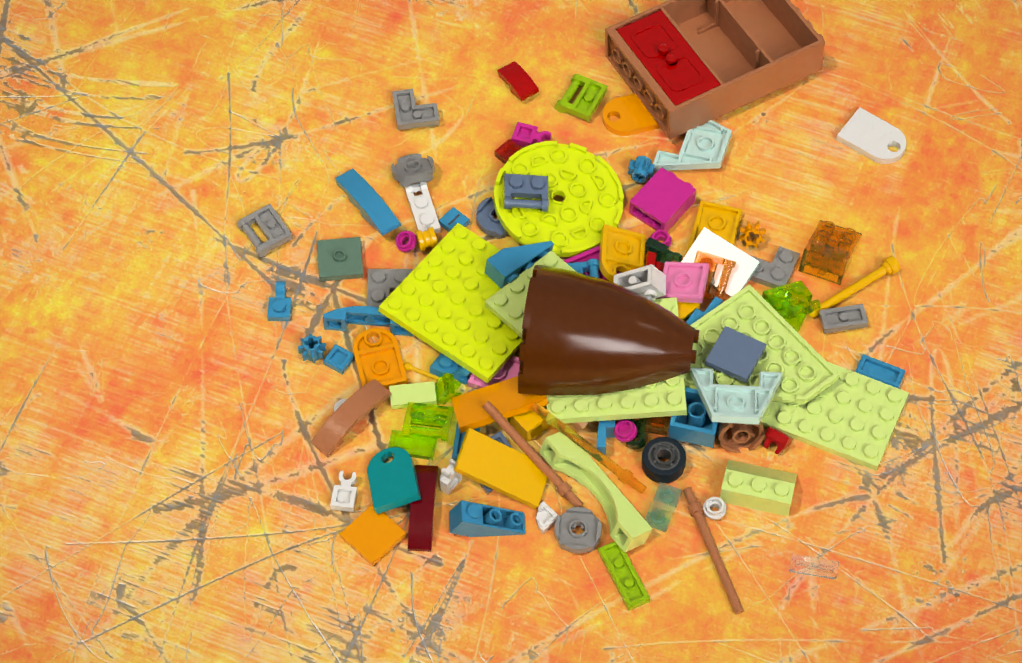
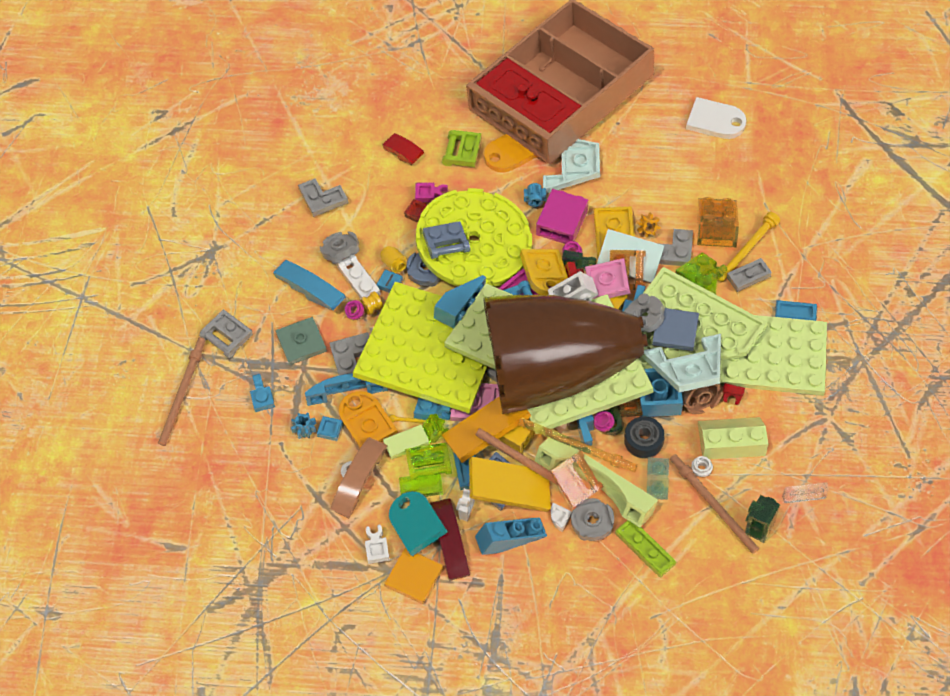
camera: 15 degrees left, 0 degrees up
none -> nougat bar [158,337,206,446]
none -> yellow brick [380,246,408,273]
none -> clear orange plate [549,450,604,507]
none -> light grey plate [624,293,665,333]
none -> clear green brick [745,495,781,543]

